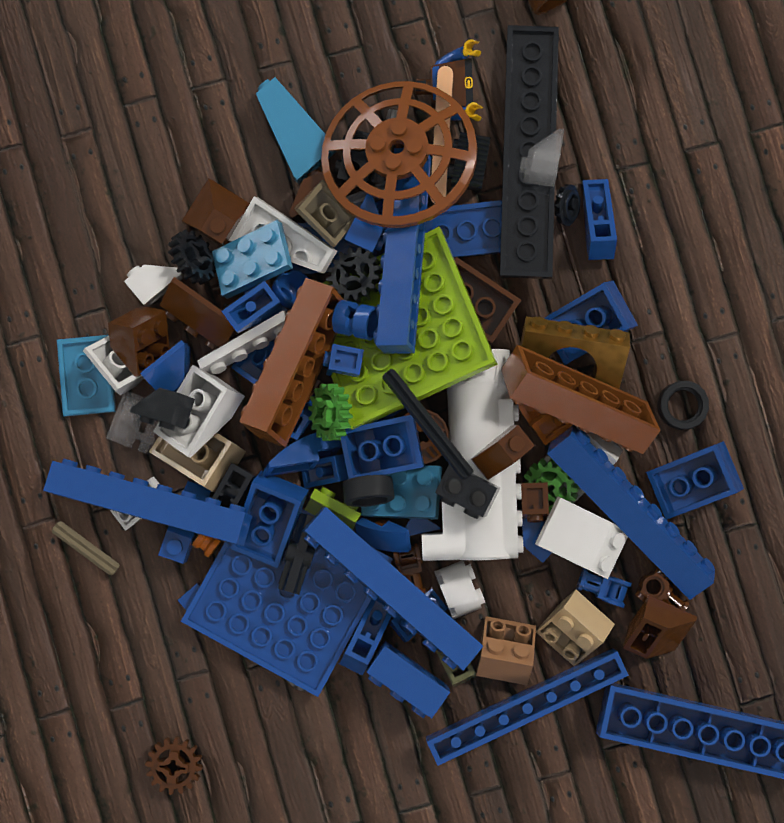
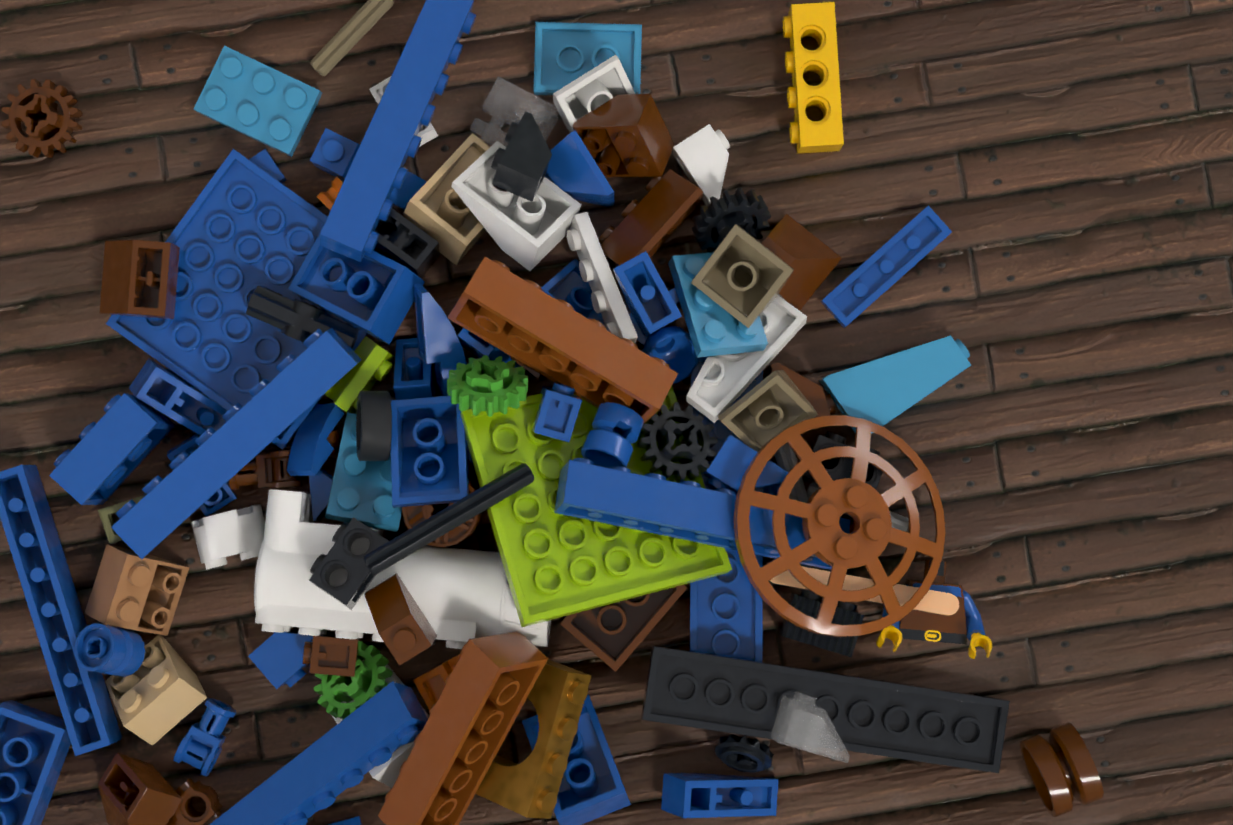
camera: 100 degrees right, 0 degrees up
white slope [535,497,628,579] -> none
none -> blue wheel [74,623,145,677]
none -> reddish brown slope [99,240,180,319]
none -> dark azure plate [194,46,322,157]
none -> dark tan slope [691,224,794,328]
none -> yellow brick [783,2,844,154]
none -> blue plate [820,205,952,328]

